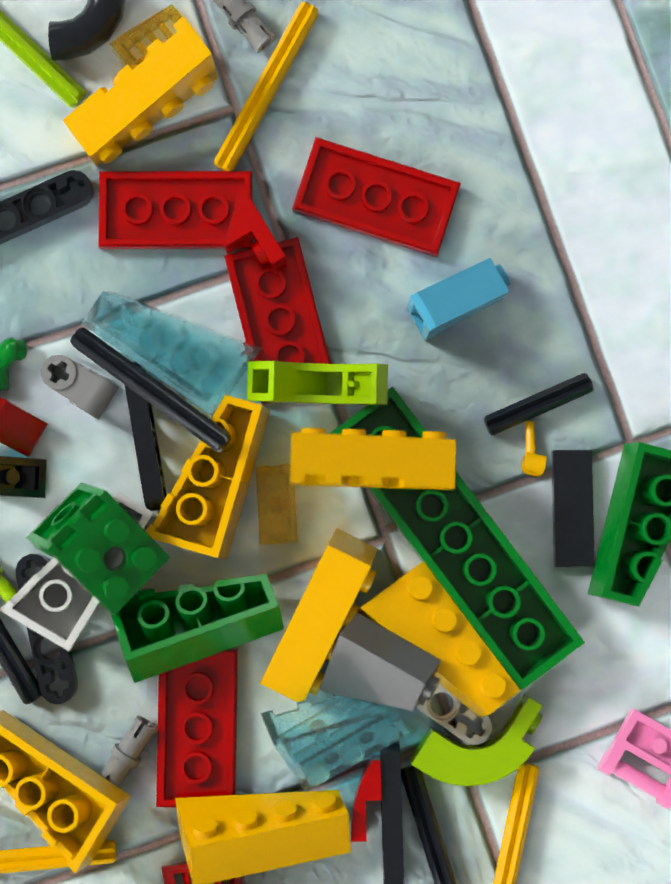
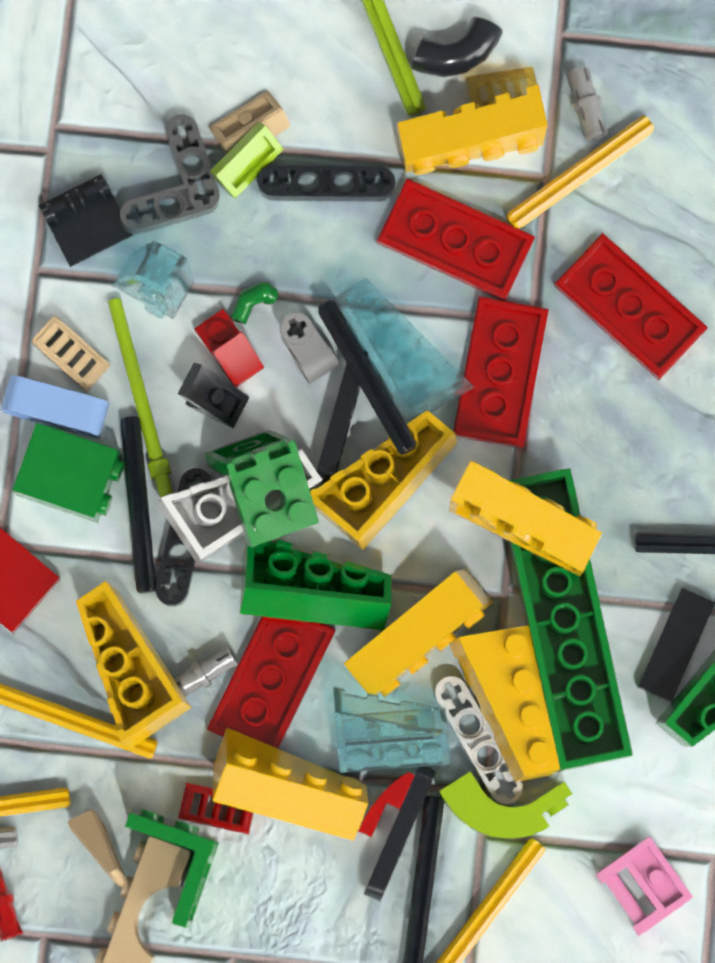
camera: 25 degrees right, 5 degrees down
red slope [224,190,286,271] -> none
lime arch [247,361,388,405] -> none
clear yellow hinge [256,464,299,545] -> none
dark grey slope [319,613,441,711] -> none
medium azure slope [407,258,510,341] -> none
yellow hand [521,421,547,477] -> none

